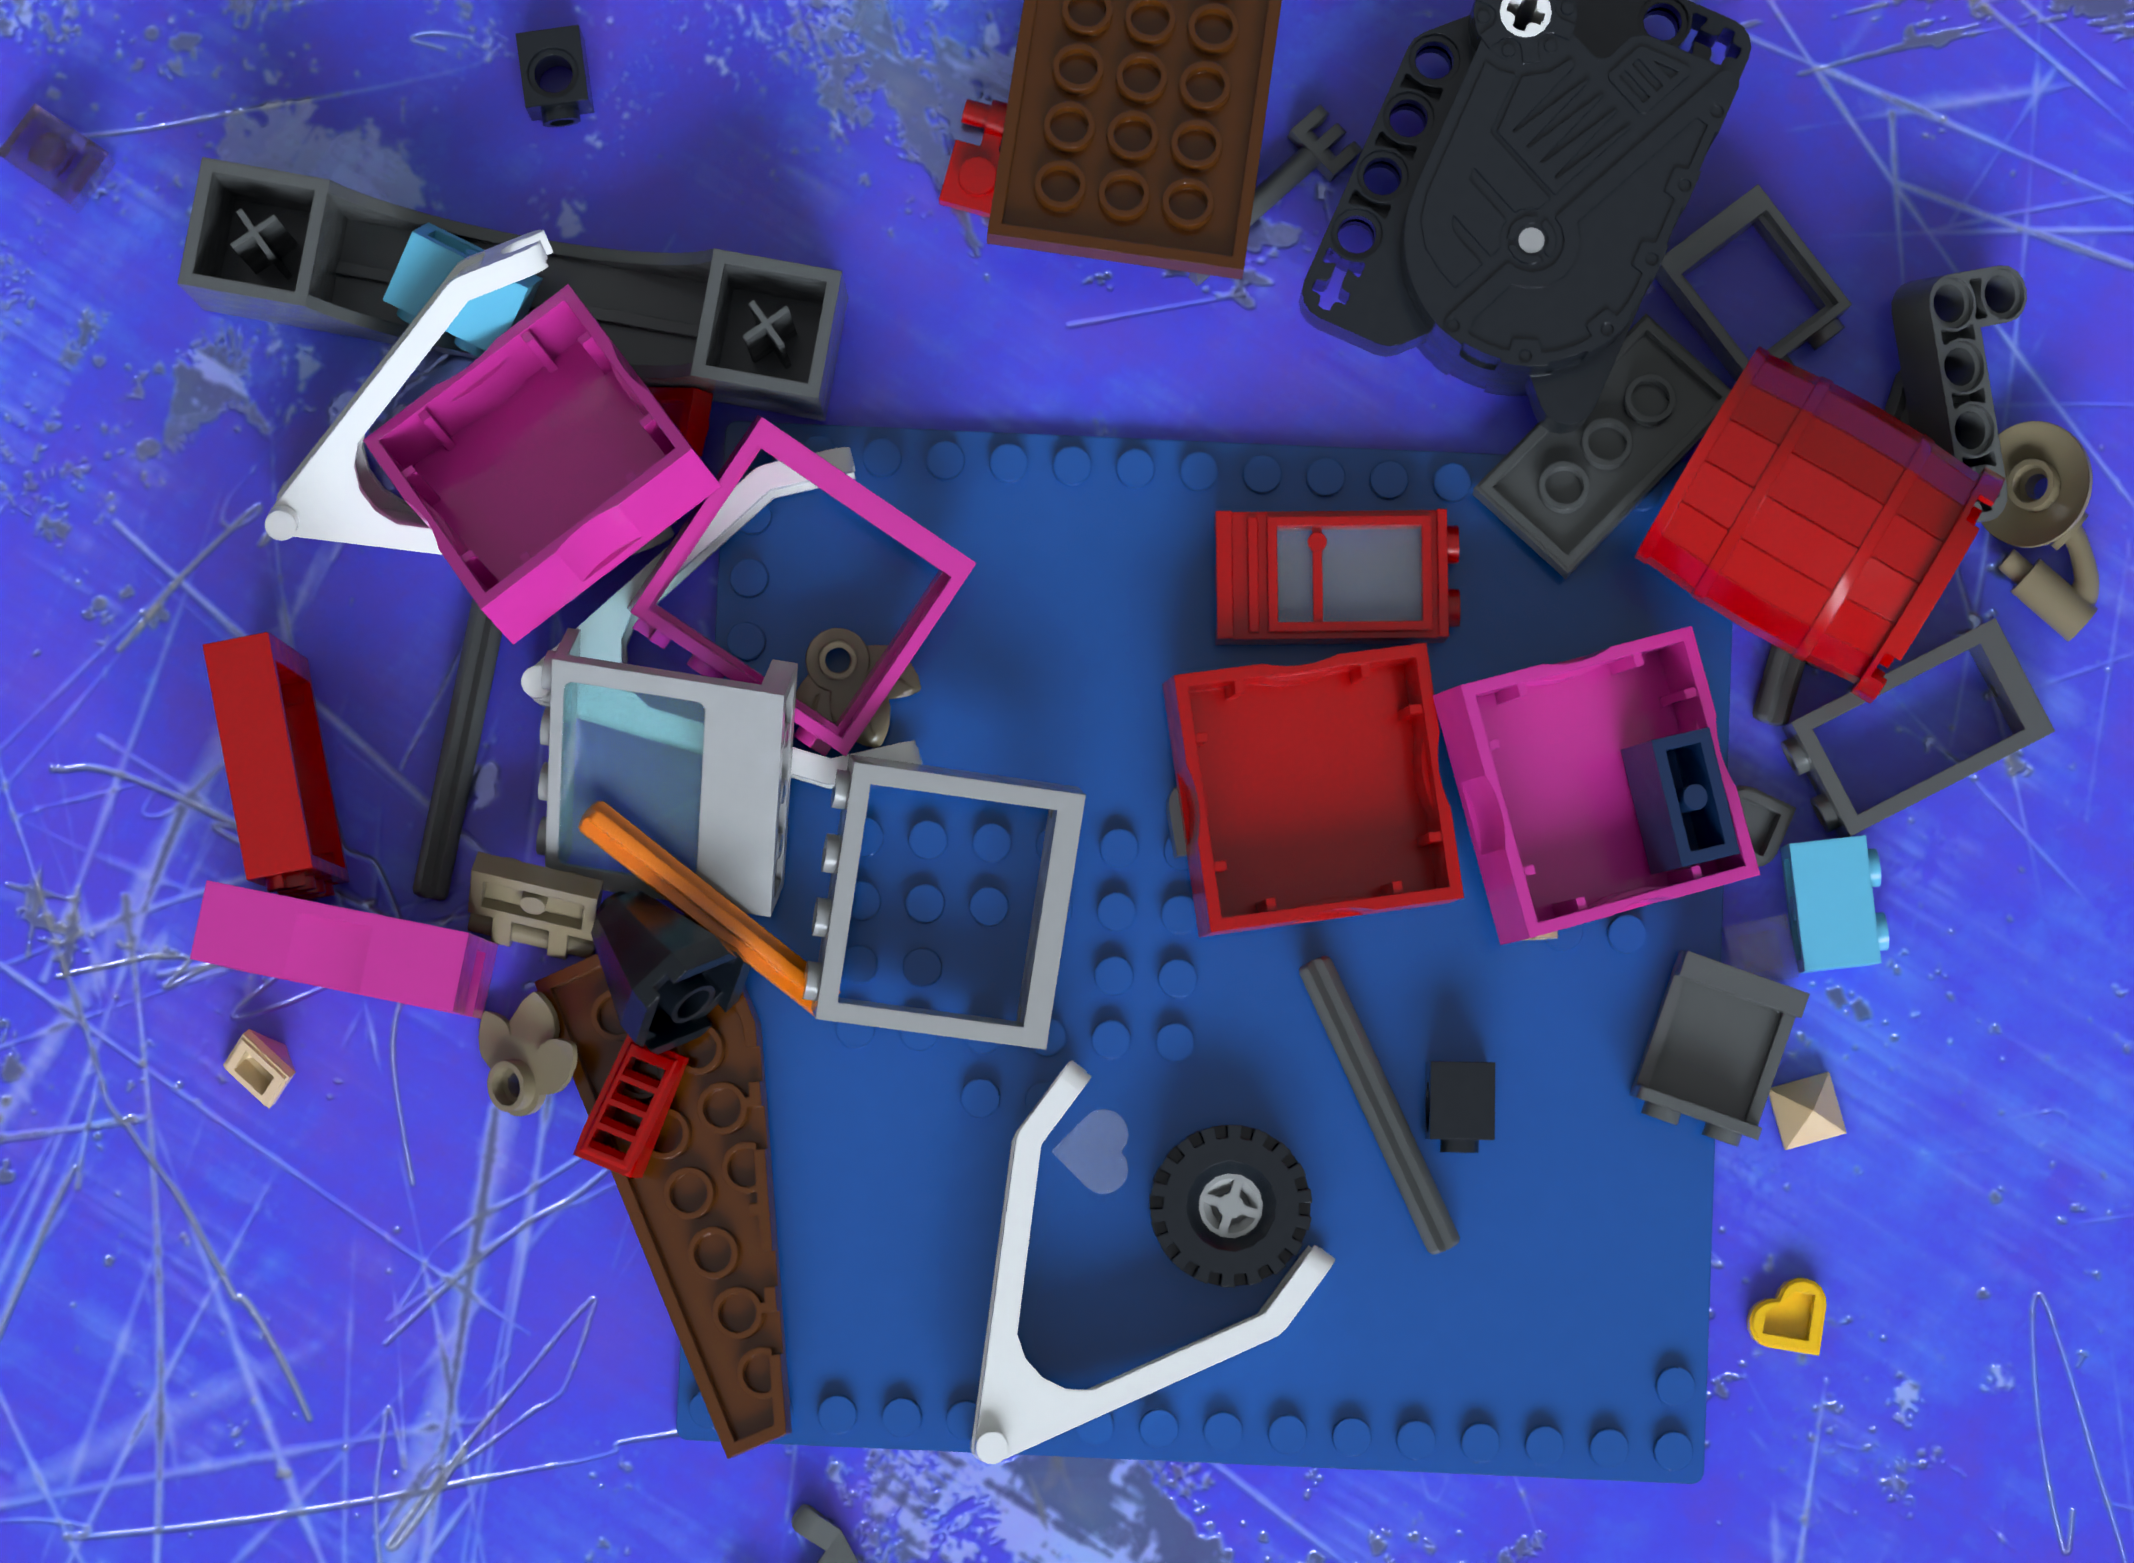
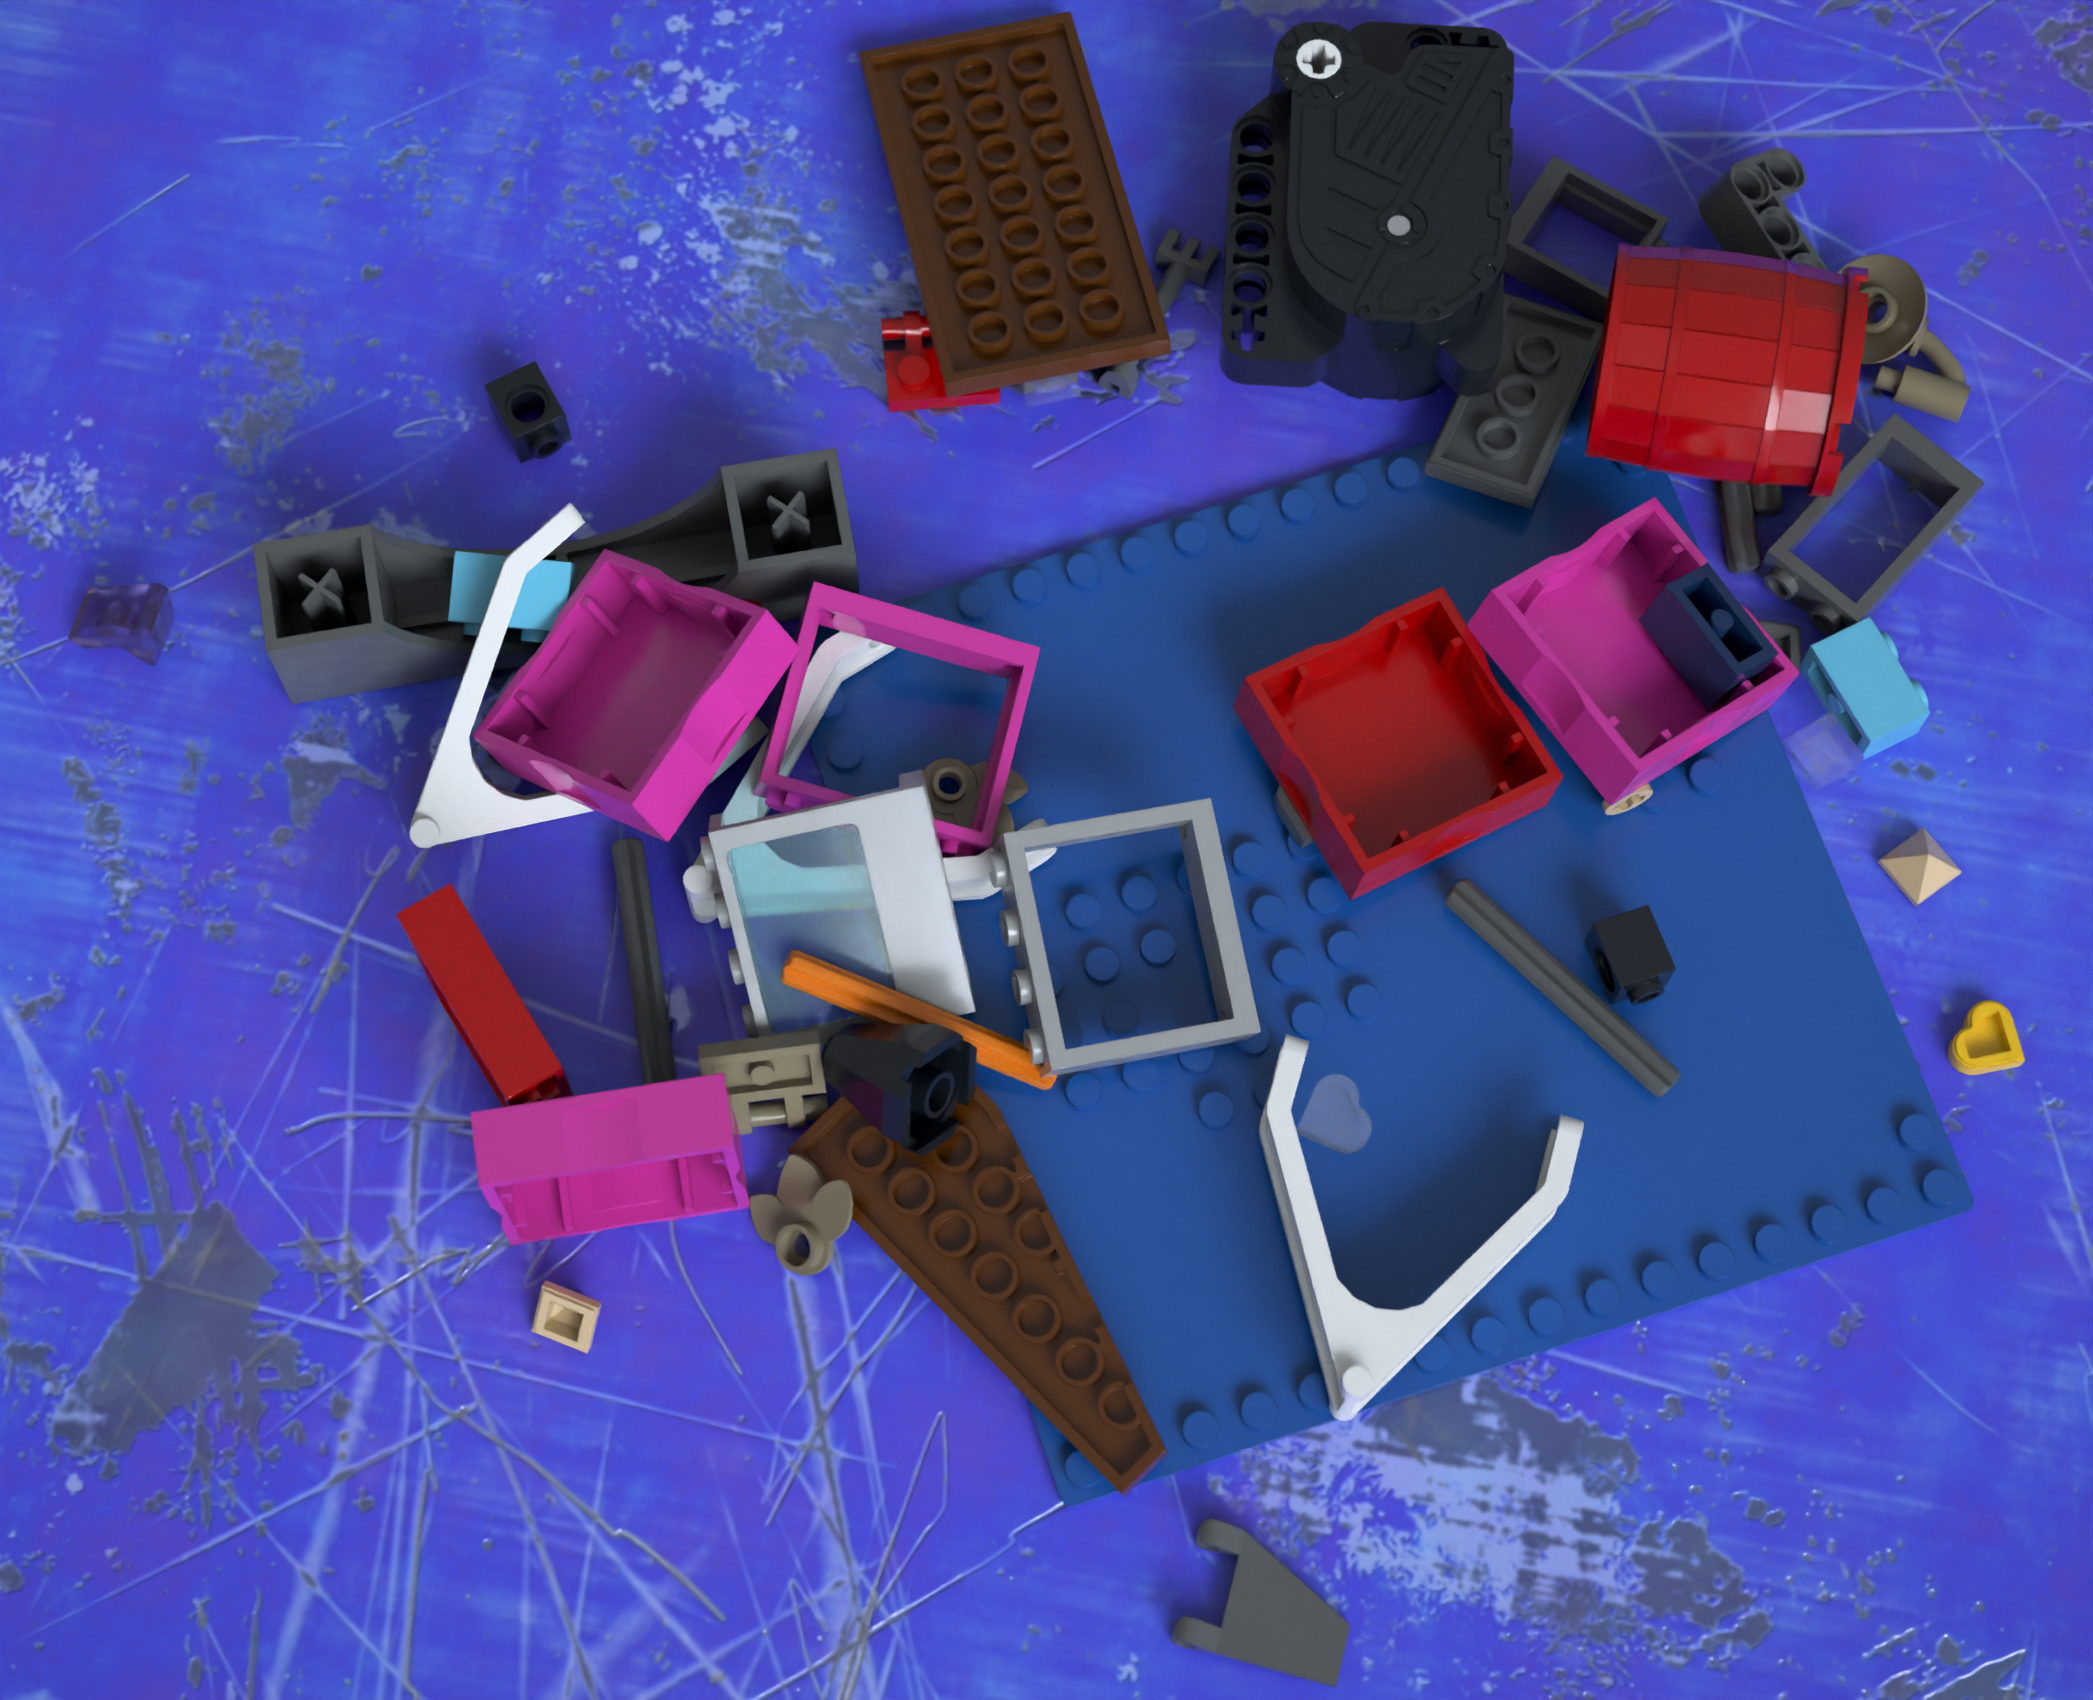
camera: 20 degrees left, 15 degrees down
red slope [573,1035,689,1178] -> none
black wheel [1149,1125,1312,1288] -> none
red door [1214,509,1460,645] -> none
dark grey panel [1629,950,1810,1147] -> none

